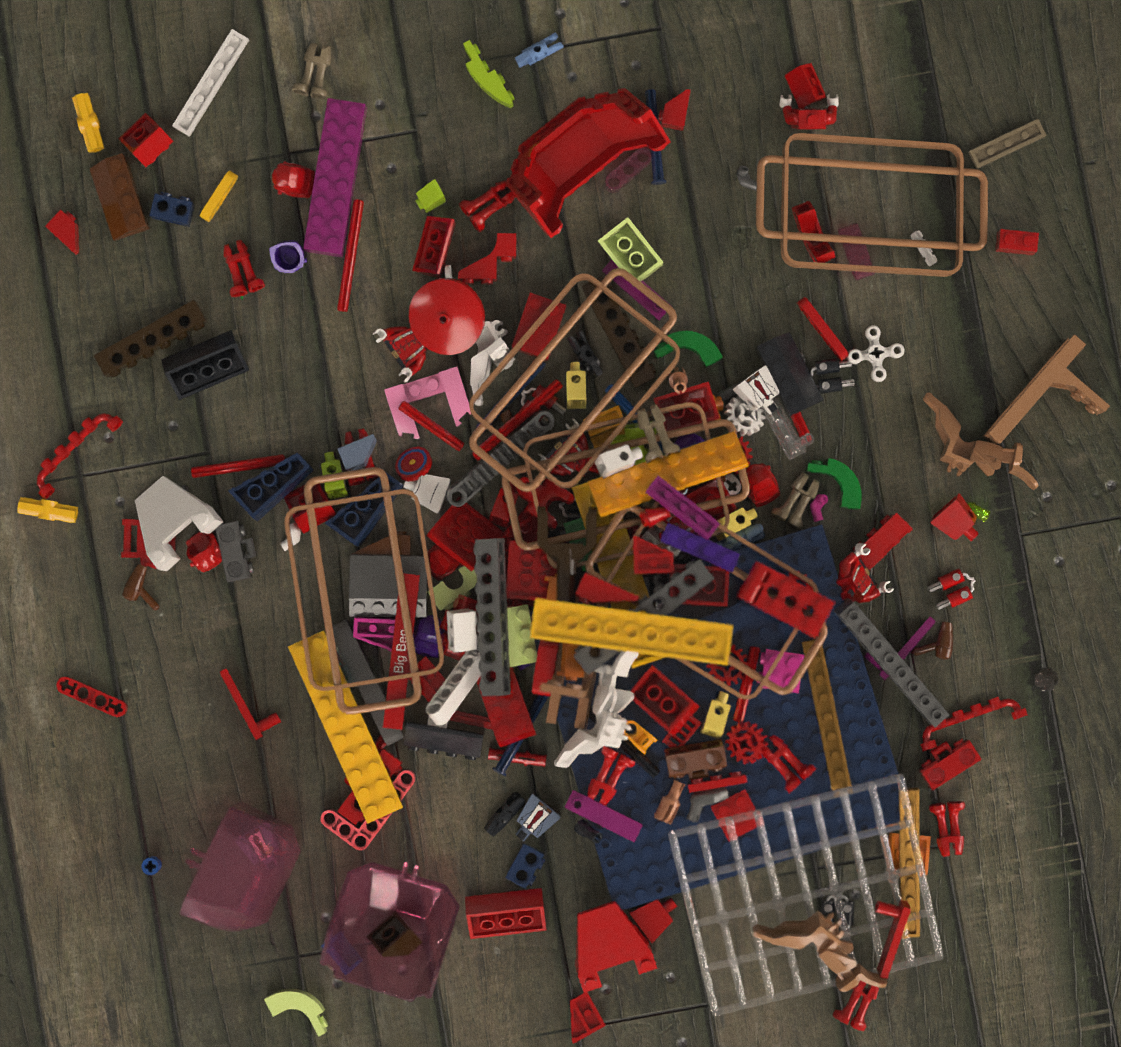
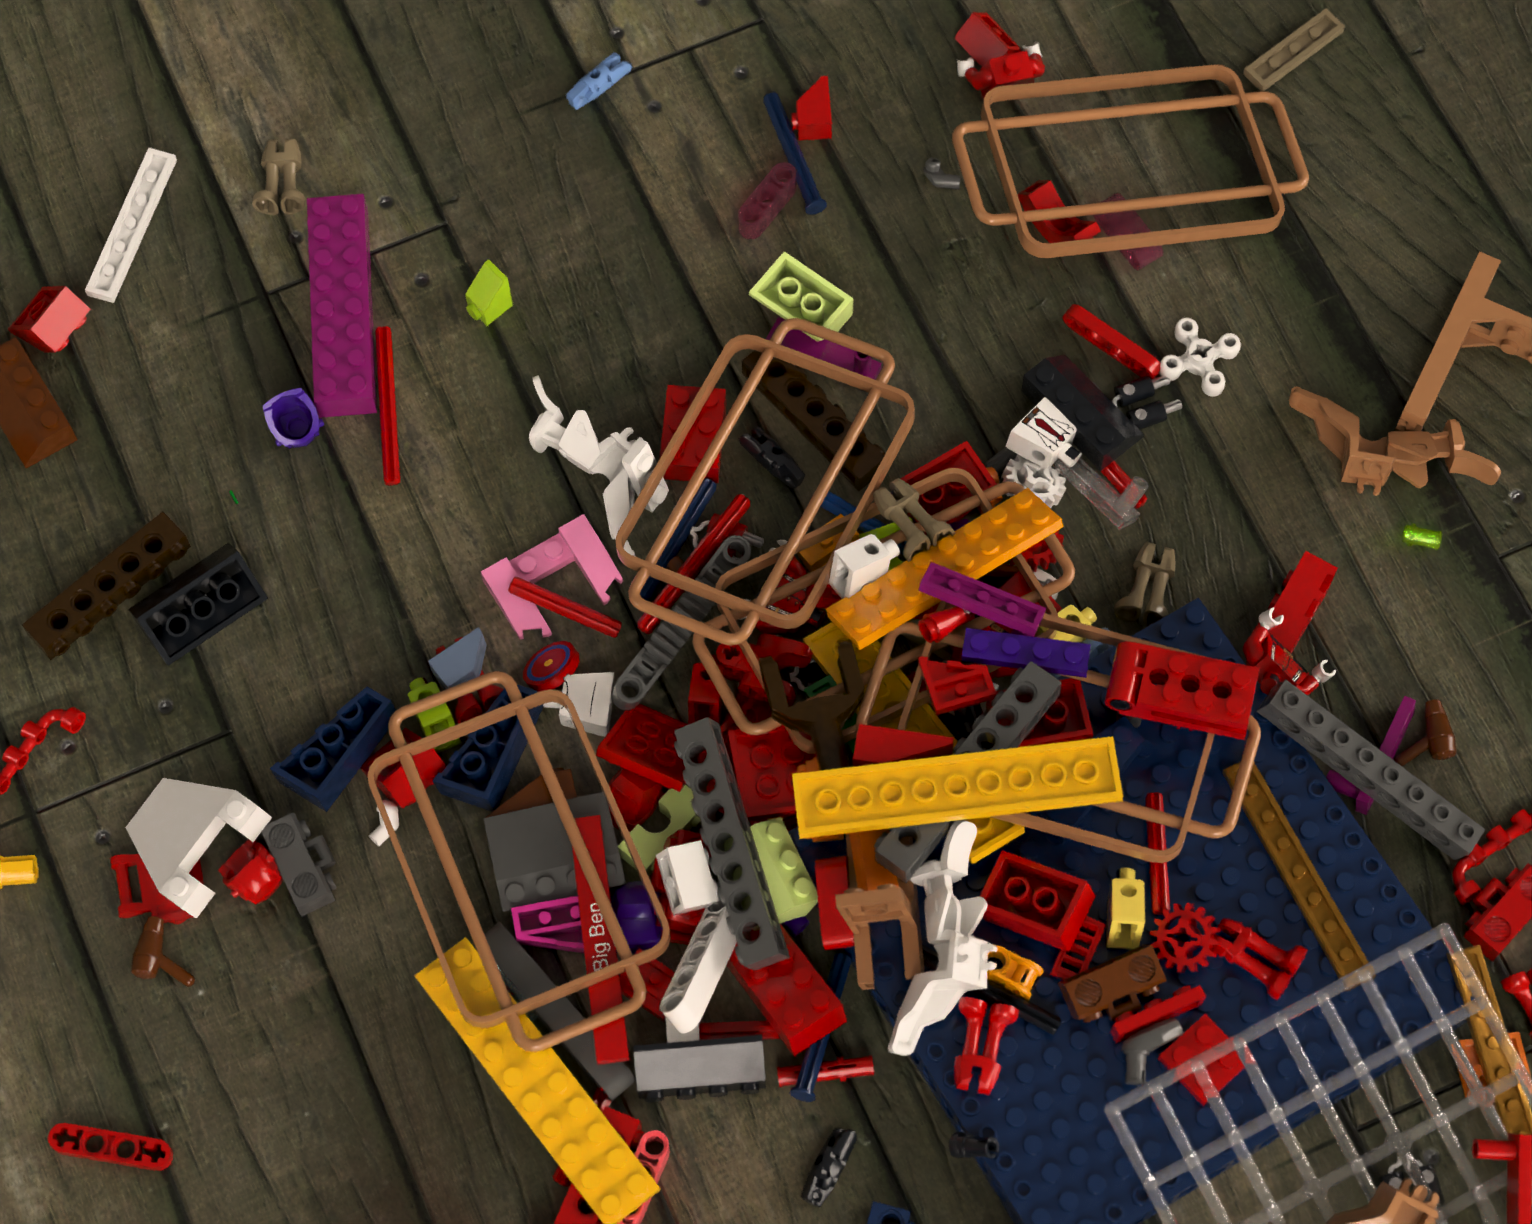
camera: 15 degrees left, 20 degrees down
dark blue brick [150,192,195,227] -> none
red axle [191,454,285,478] -> none
yellow beam [200,170,238,222] -> none
red piece [219,668,281,741] -> none
red piece [223,240,265,297] -> none
red helmet [272,161,315,198] -> none
red torso [372,326,427,382] -> none
red dish [409,278,485,355] -> none
red slope [412,216,456,278] -> none
red arch [458,233,517,285] -> none
red piece [459,180,516,232] -> none
lime slope [463,40,515,108] -> none
red windscreen [505,88,671,238] -> none
torso [515,793,561,841] -> none
magenta piece [565,790,643,842] -> none
light yellow torso [566,362,586,409] -> none
green arch [654,331,723,368] -> none
nougat arm [654,780,685,824] -> none
nougat arm [667,367,688,394] -> none
red gear [706,645,749,686] -> none
red helmet [739,463,780,507] -> none
dark pink plate [757,649,804,693] -> none
green arch [806,458,862,510] -> none
dark pink arm [810,494,828,522] -> none
white axle [911,230,937,266] -> none
red piece [928,568,976,610] -> none
red torso [930,493,979,541] -> none
red brick [995,229,1039,255] -> none

